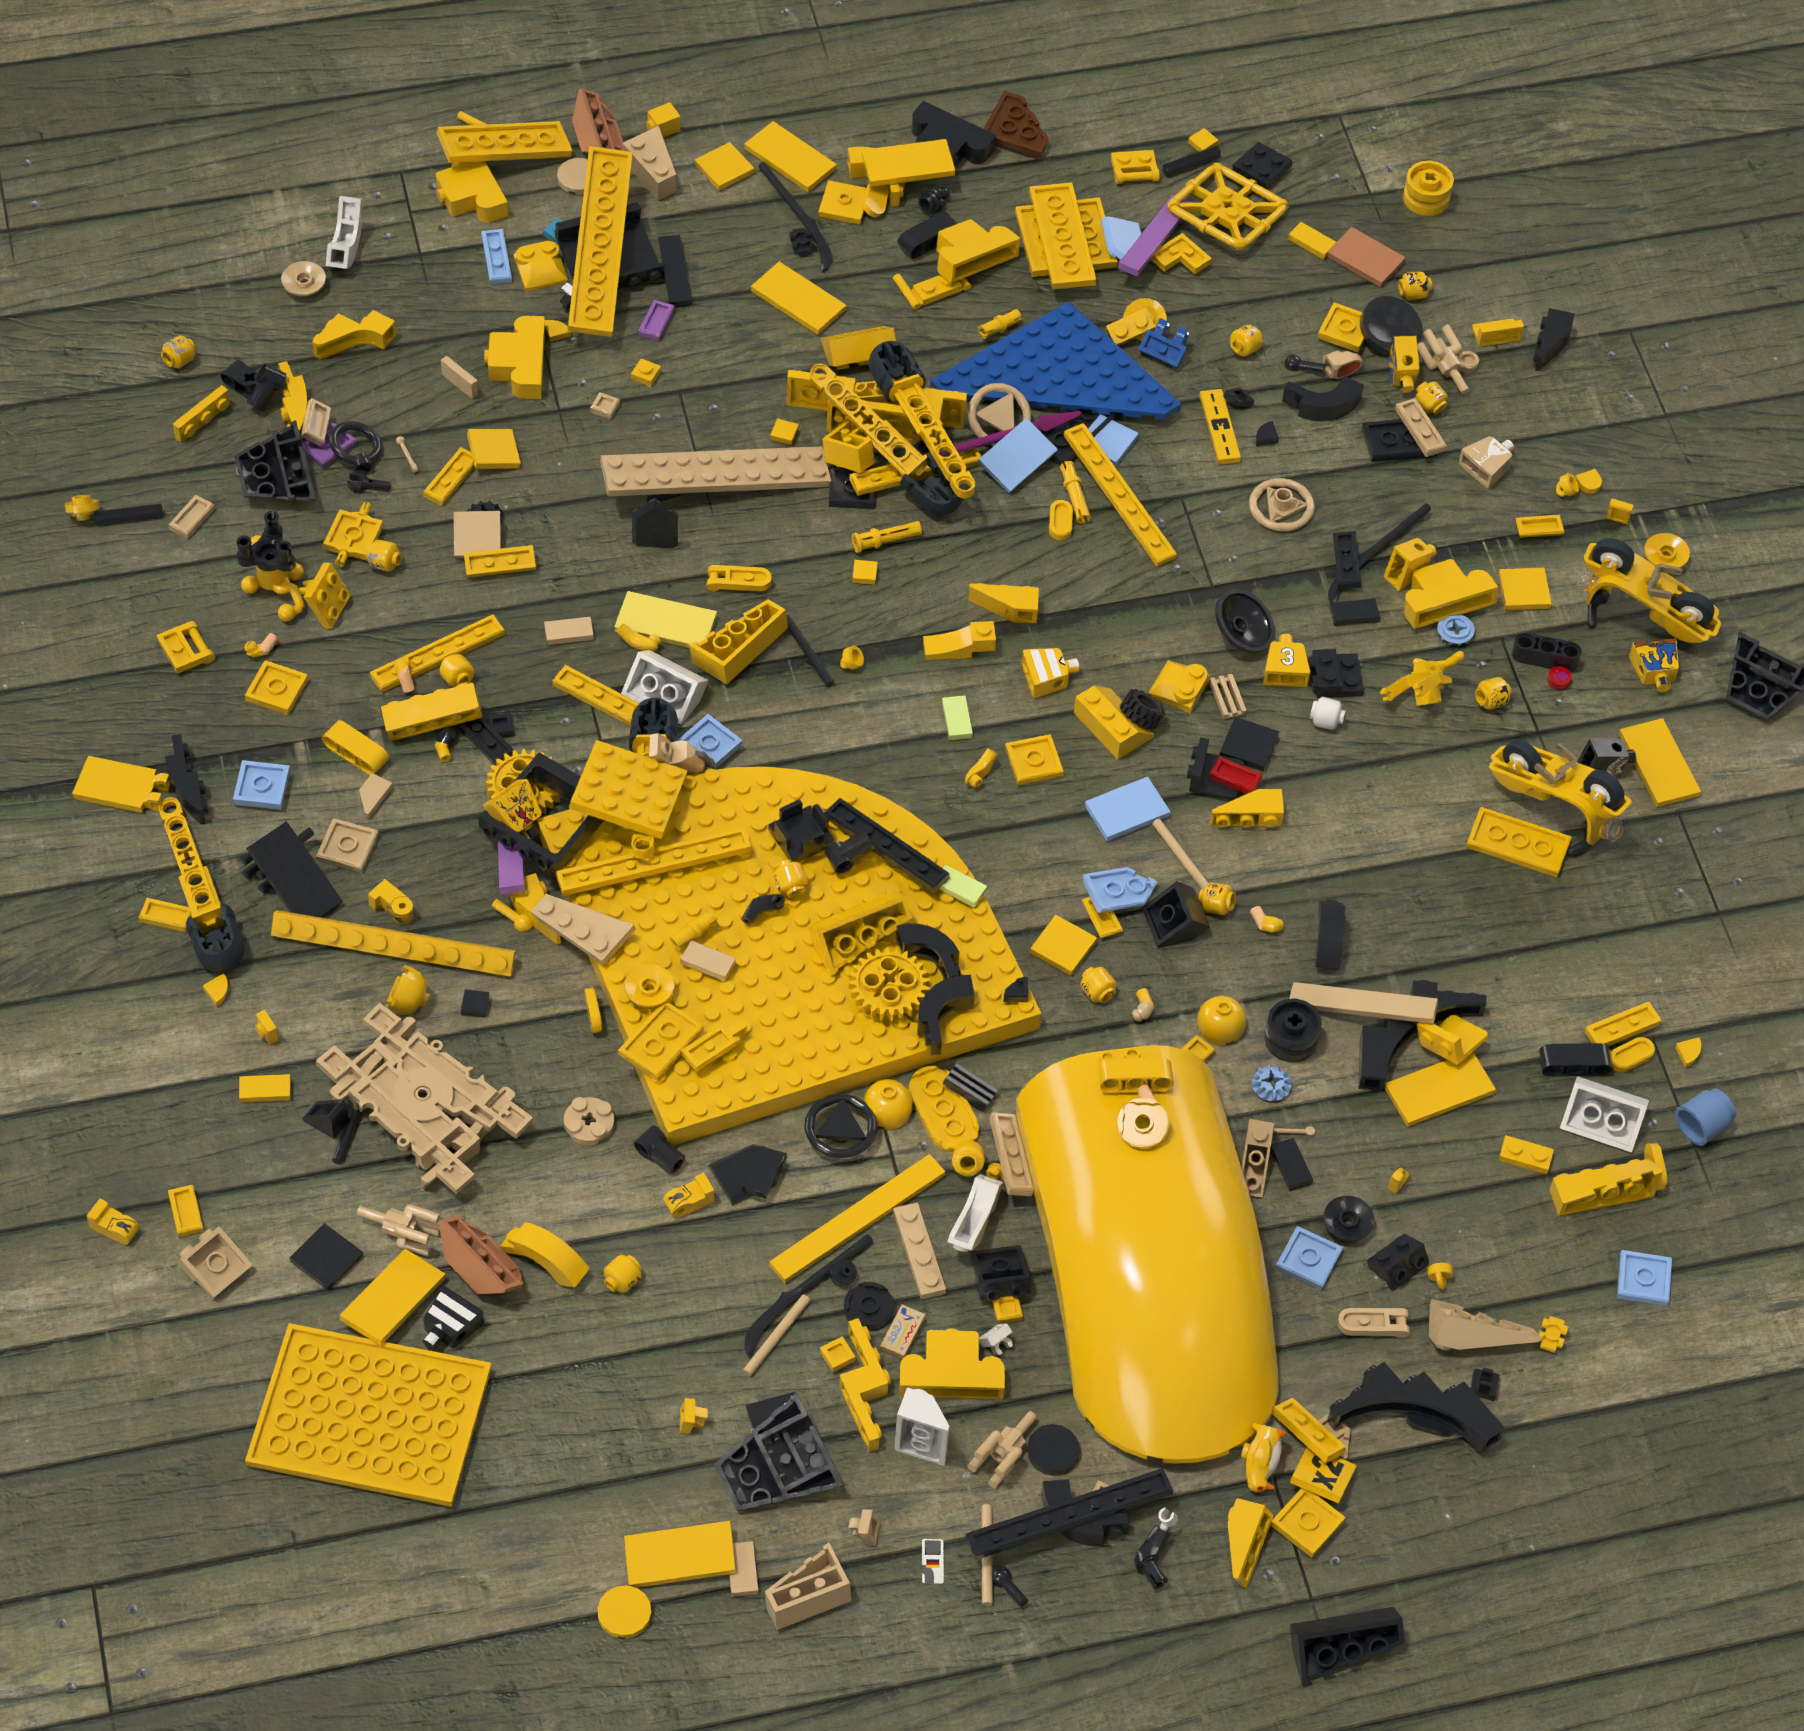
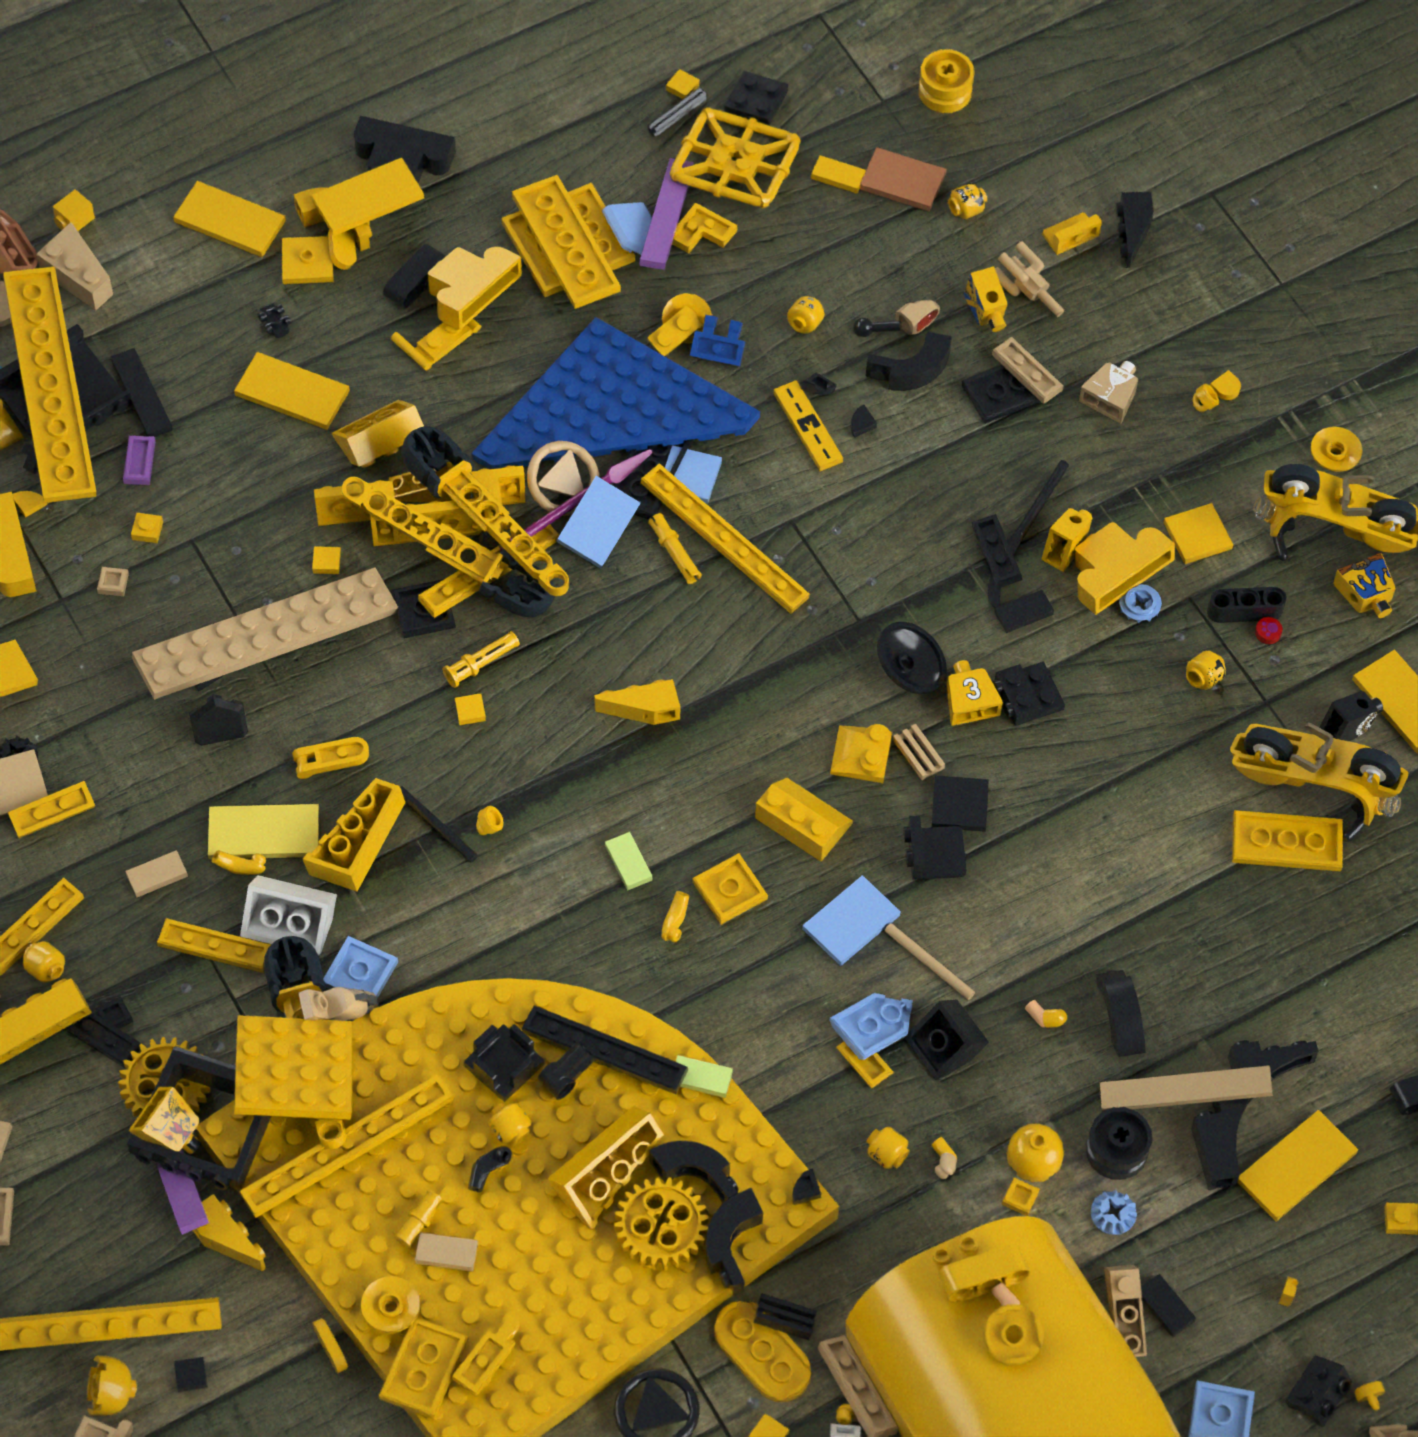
camera: 15 degrees left, 5 degrees up
yellow leg [368,879,414,925] -> none
arm [435,728,457,762] -> none
yellow bar [491,899,533,933] -> none
tan wing [530,894,636,965] -> none
yellow tile [695,142,754,191] -> none
black piece [759,162,832,272] -> none
yellow brick [822,419,875,473] -> none
yellow cylinder [863,1079,913,1130] -> none
black piece [918,187,950,213] -> none
yellow slope [923,621,996,661] -> none
yellow head [952,1140,985,1177] -> none
yellow pin [978,309,1022,339] -> none
reddish brown plate [984,91,1048,158] -> none
yellow torso [1021,648,1079,699] -> none
yellow tile [1030,915,1097,976] -> none
yellow tile [1049,500,1073,541] -> none
yellow plate [1111,150,1160,184] -> none
black tyre [1120,689,1166,730] -> none
yellow head [1198,882,1236,915] -> none
red tile [1209,756,1263,794] -> none
yellow slope [1210,789,1284,828] -> none
tan piece [1249,478,1315,532] -> none
tan hinge [1273,1126,1315,1137] -> none
white head [1310,697,1346,730] -> none
yellow plate [1317,302,1365,352] -> none
black dish [1323,1196,1374,1241] -> none
black piece [1360,296,1422,356] -> none
yellow piece [1380,651,1464,706] -> none
yellow head [1415,382,1448,415] -> none
yellow bracket [1417,1015,1488,1065] -> none
tan tile [1458,351,1479,373] -> none
yellow tile [1515,515,1564,538] -> none
yellow tile [1606,498,1633,525] -> none

